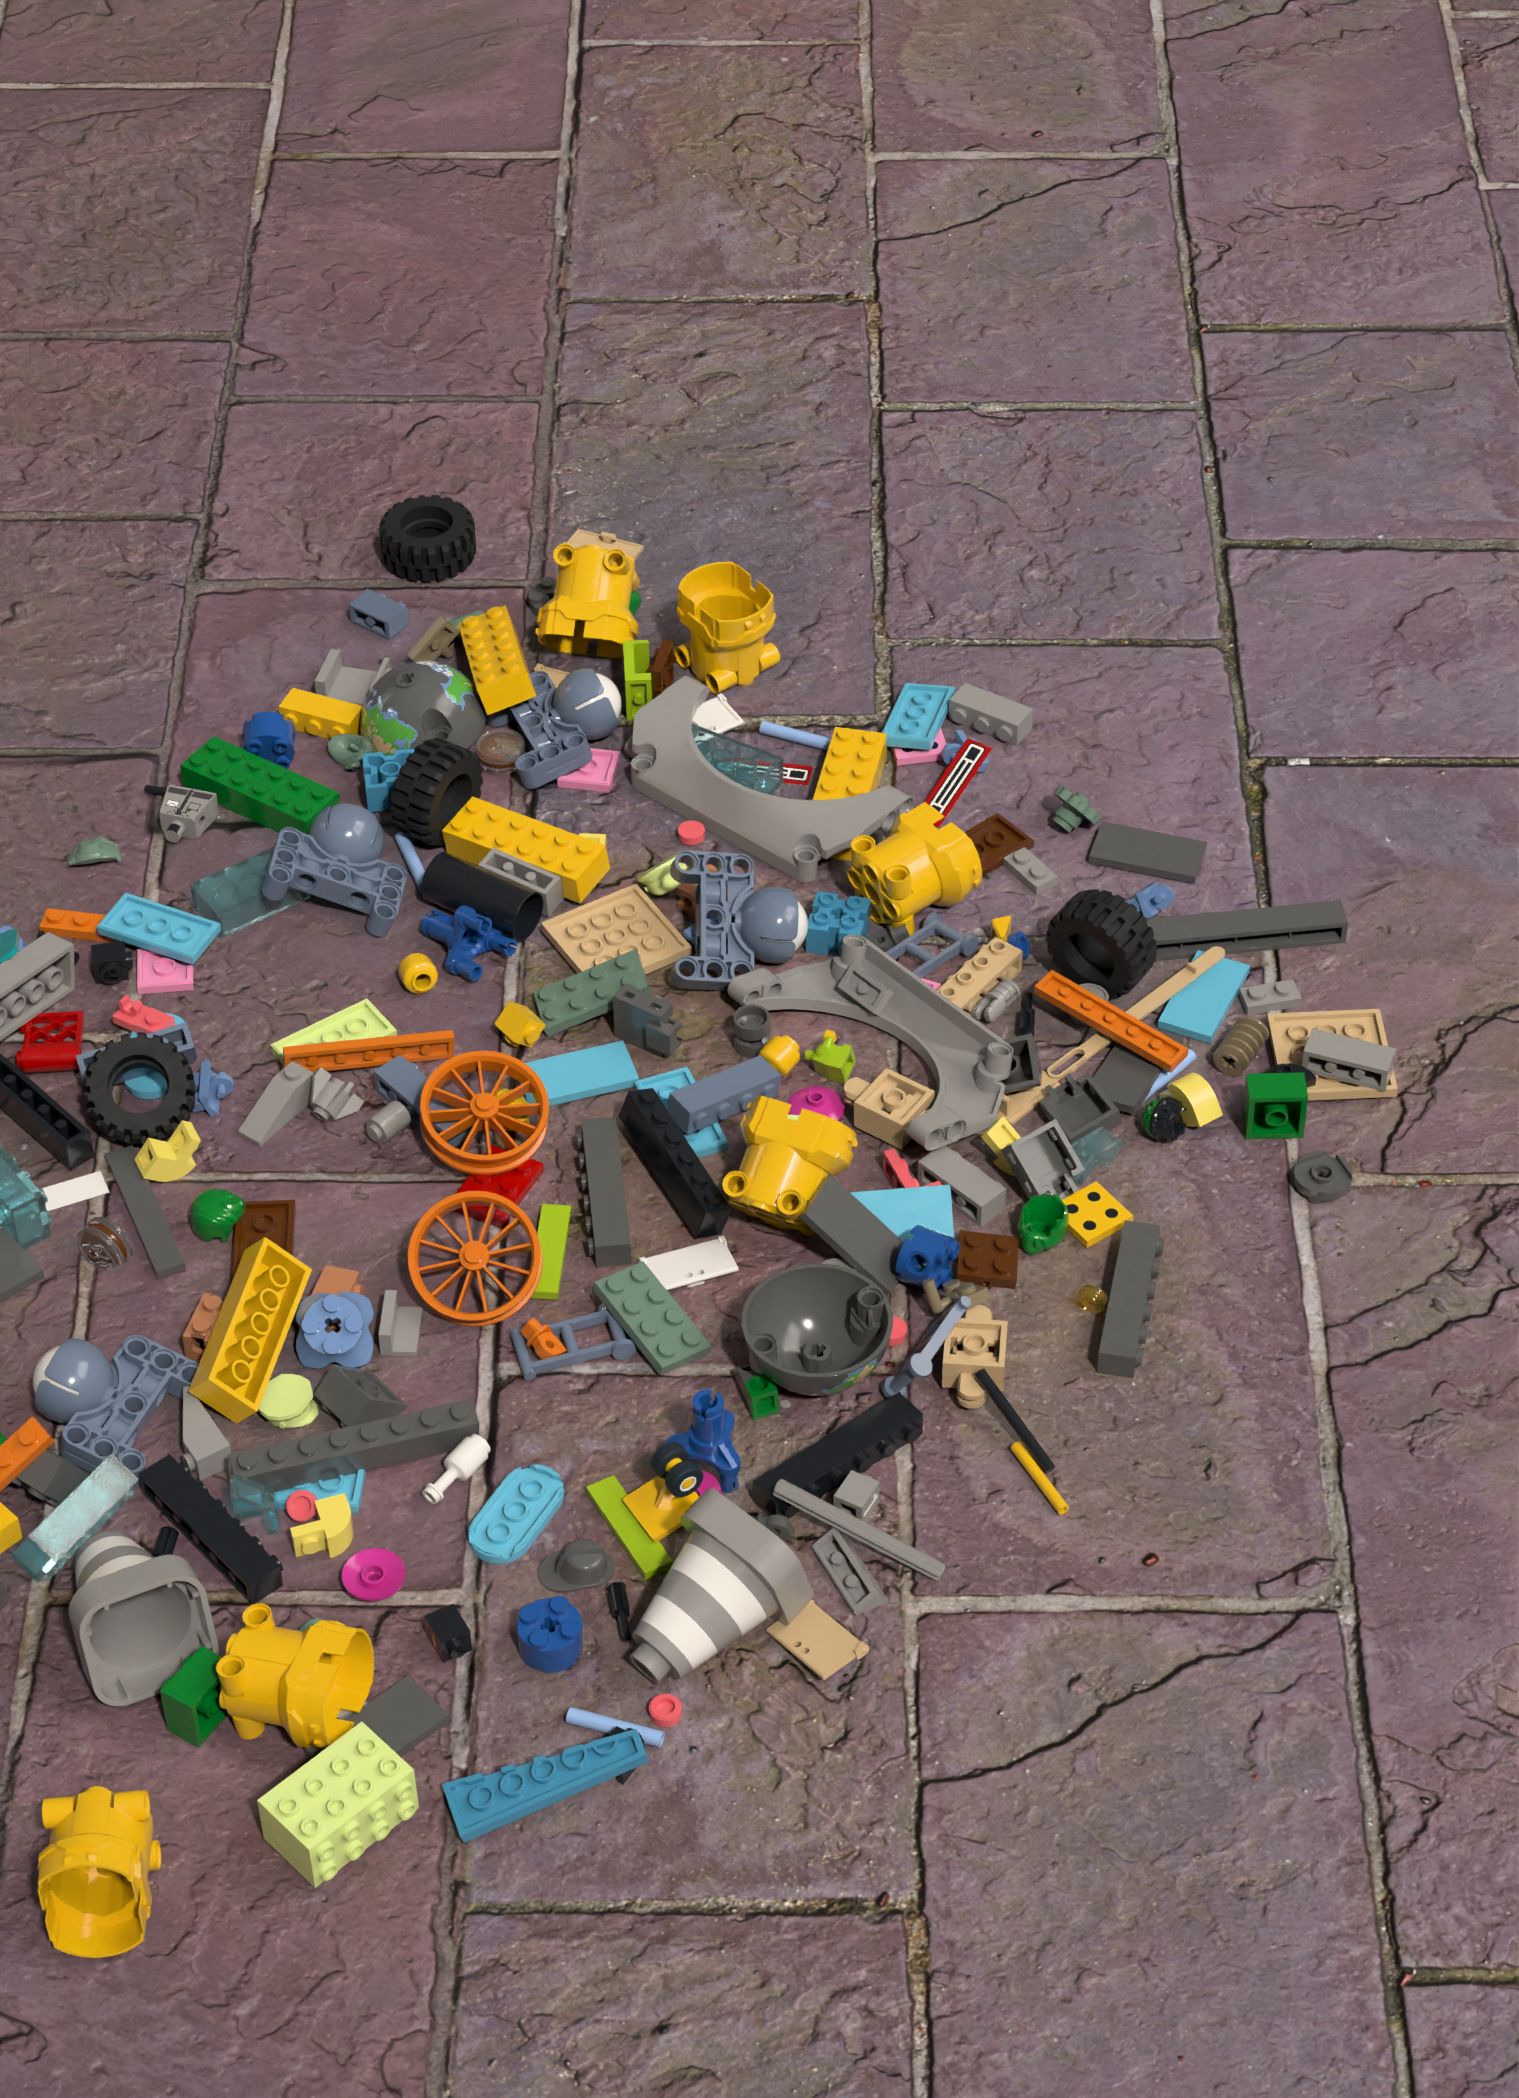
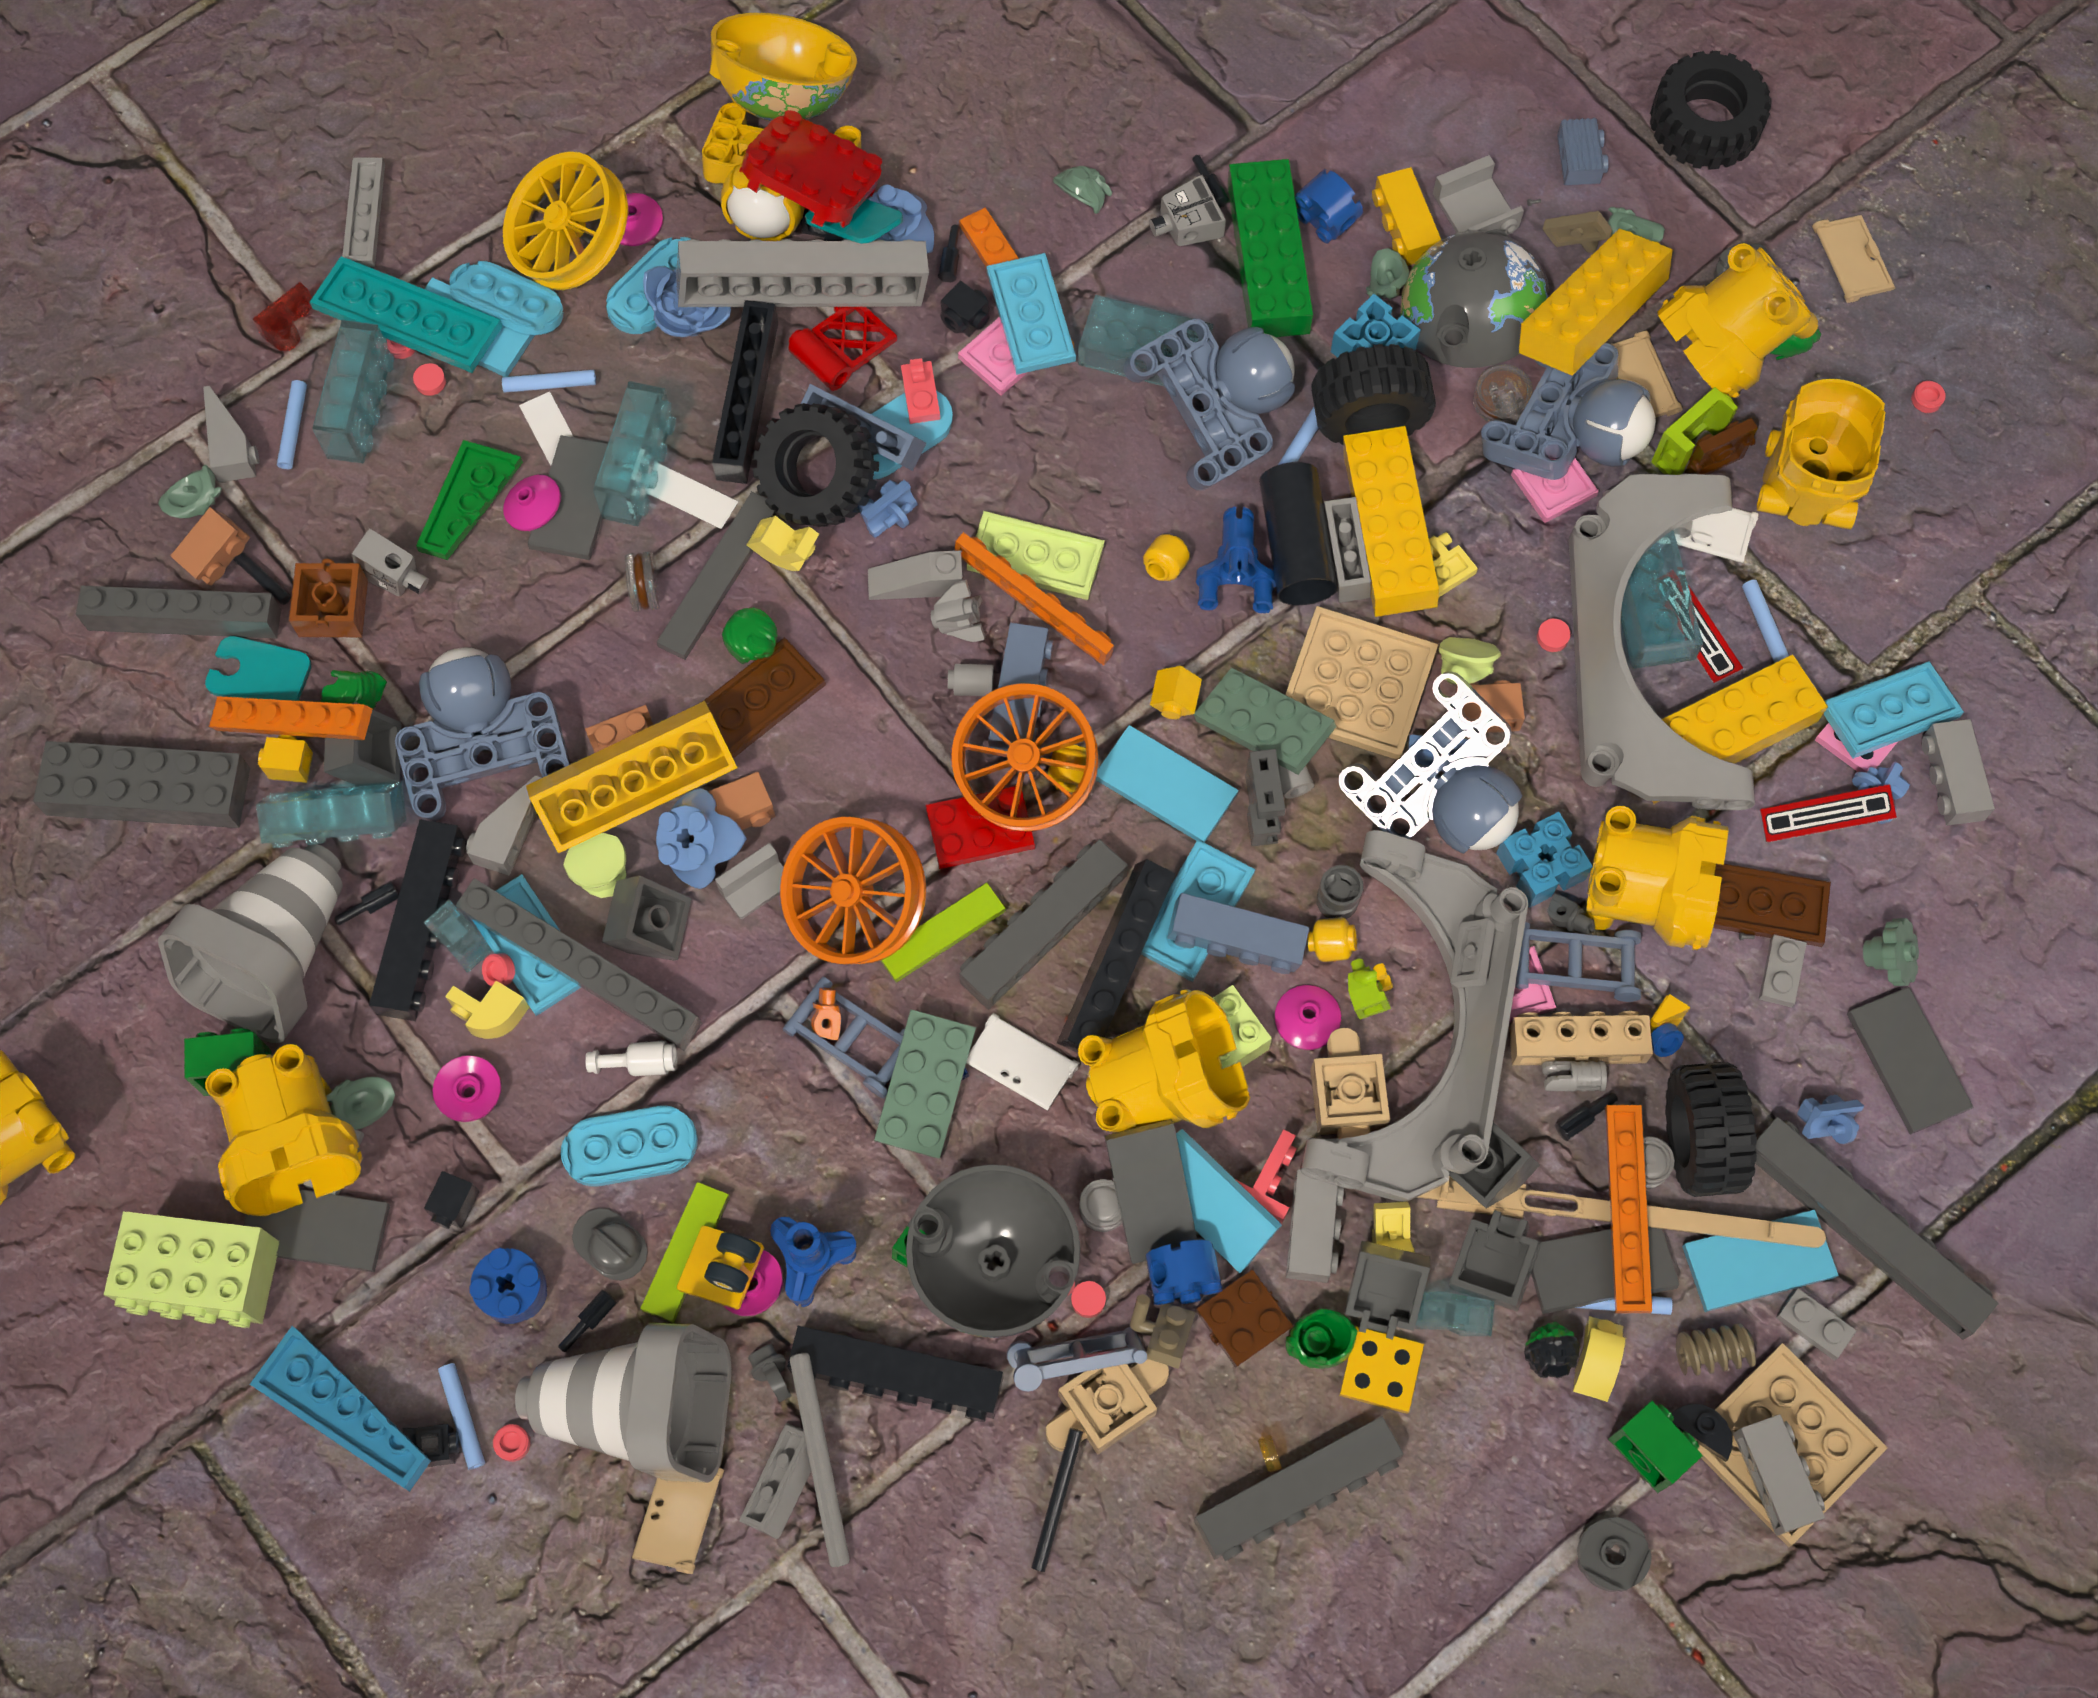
camera: 50 degrees right, 25 degrees up
light grey brick [834,1470,880,1522] -> none
yellow piece [1010,1441,1069,1515] -> none

